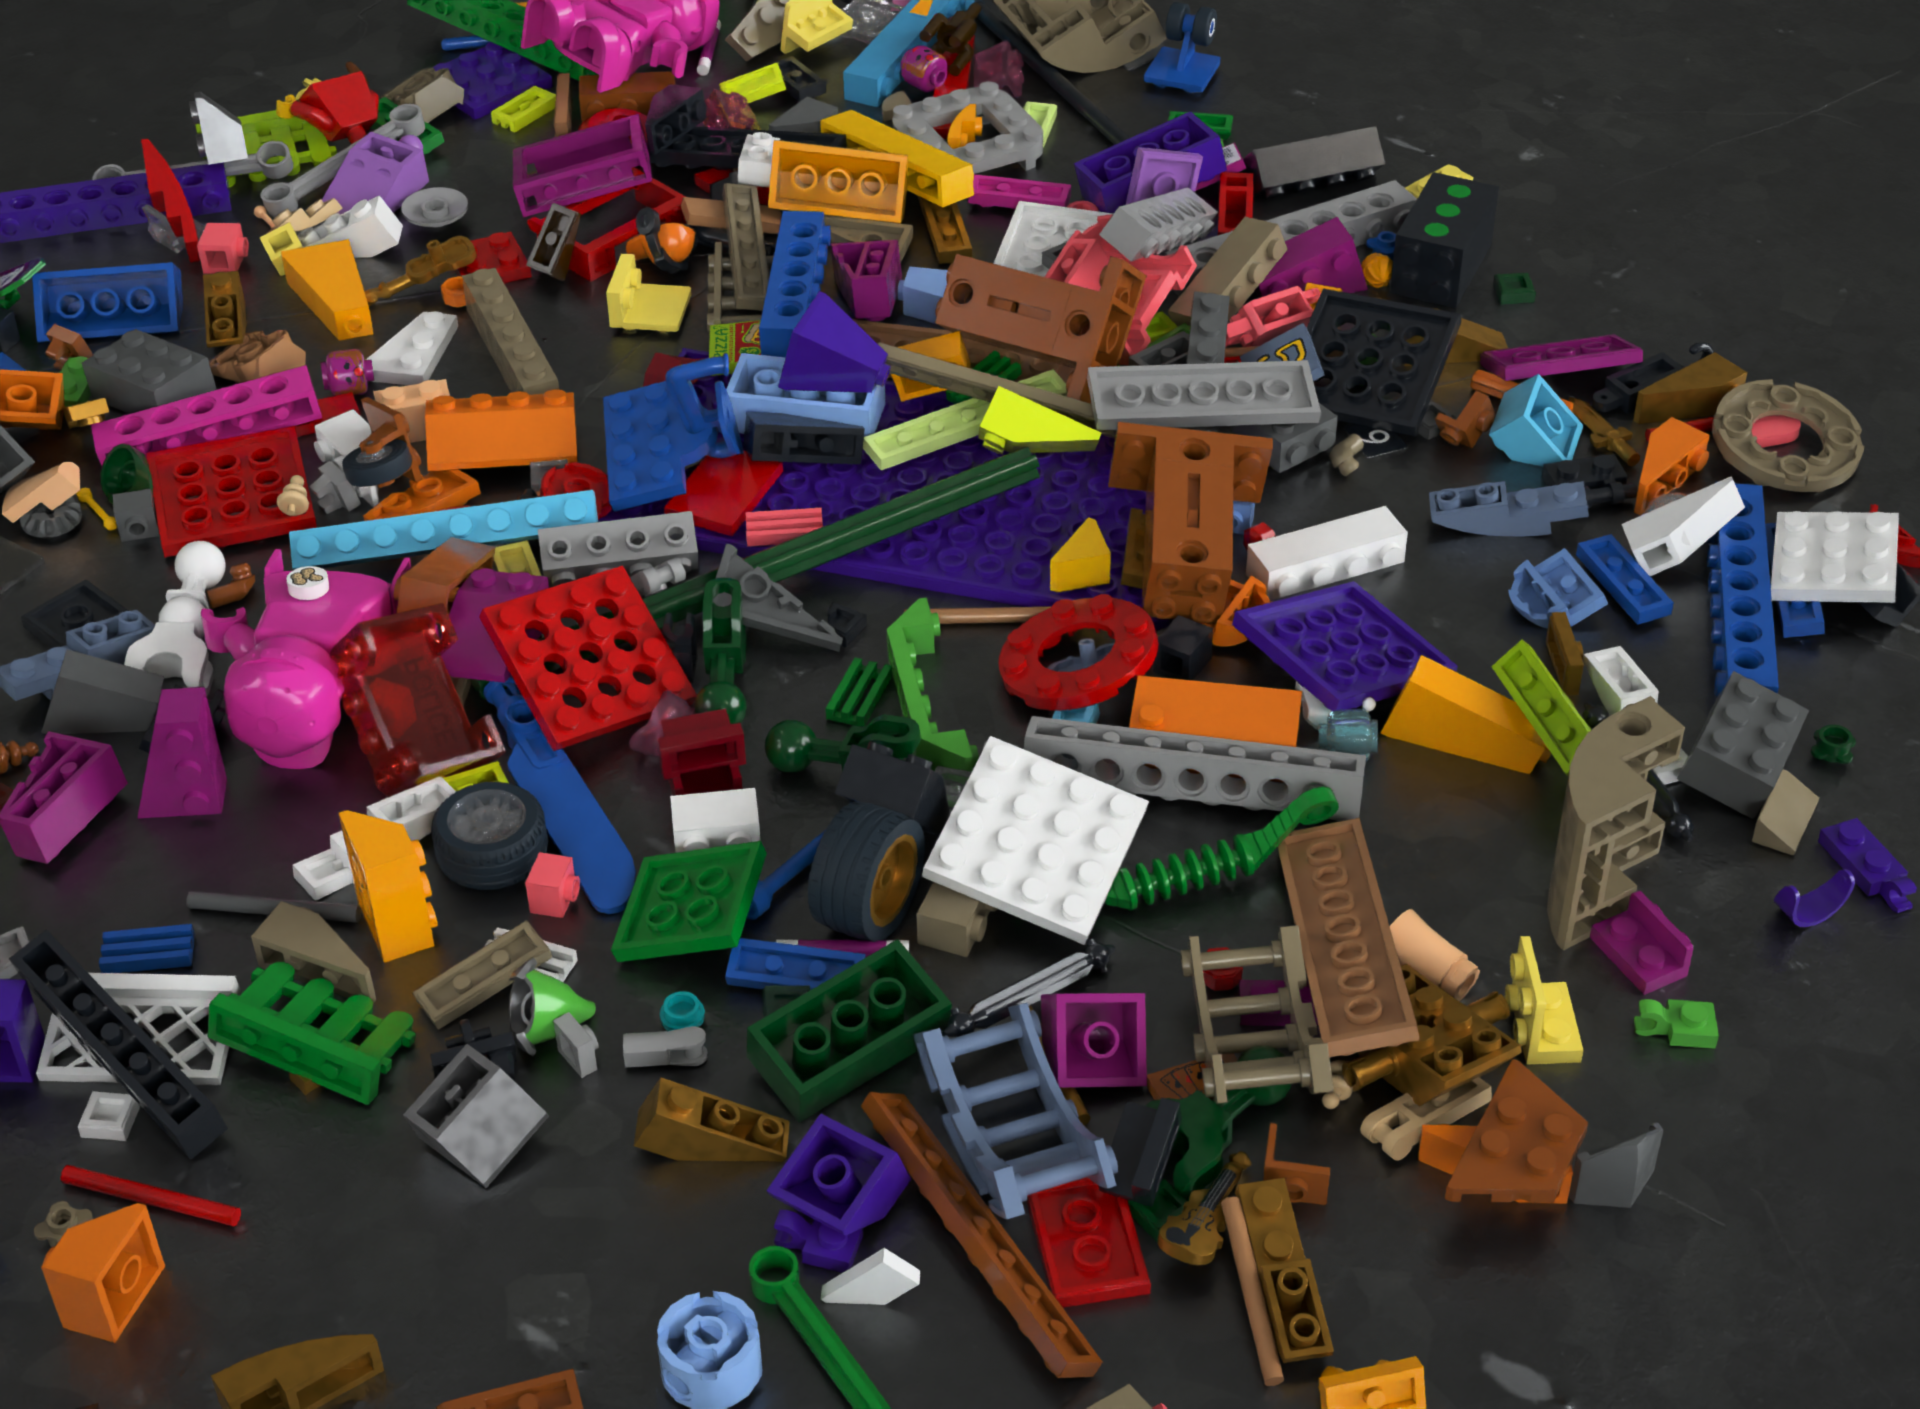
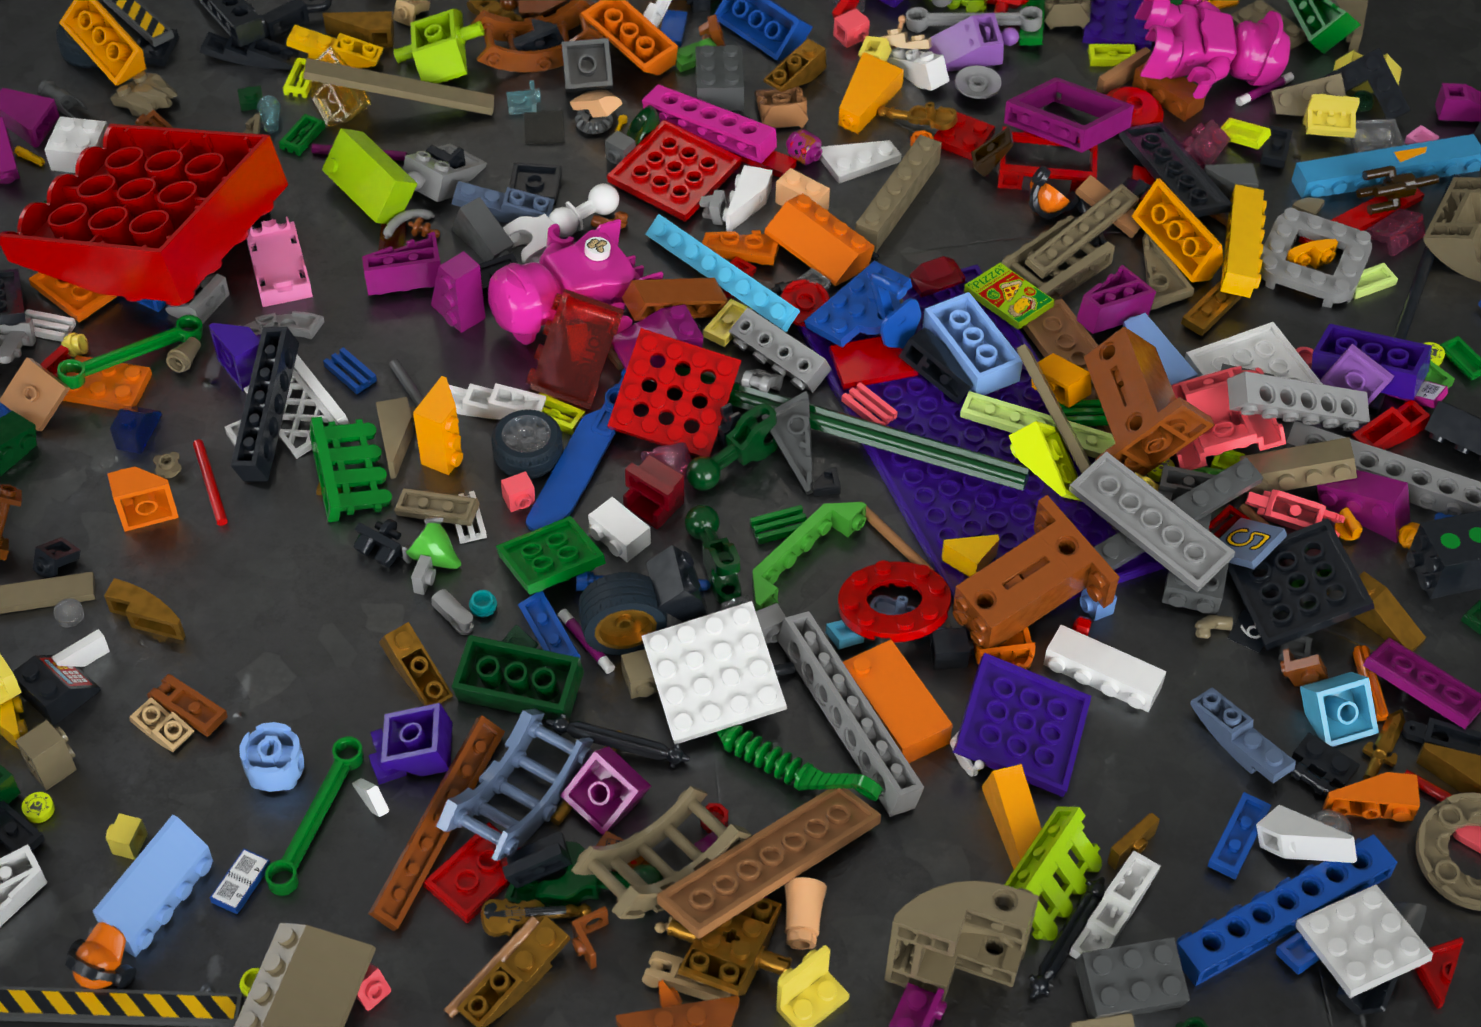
camera: 50 degrees right, 10 degrees up
plate [63,398,109,429] -> none
tan hair [277,475,309,516] -> none
plate [342,397,423,488] -> none
flat silver slope [403,1044,549,1188] -> none
light yellow bracket [606,253,691,333] -> none
black slope [645,84,707,156] -> none
white plate [738,132,780,188] -> none
blue brick [759,211,831,357] -> none
dark purple slope [778,291,891,393] -> none
magenta head [901,45,947,92] -> none
dark pink plate [967,174,1071,210] -> none
clear light blue head [1319,709,1378,762] -> none
medium blue slope [1508,548,1608,629] -> none

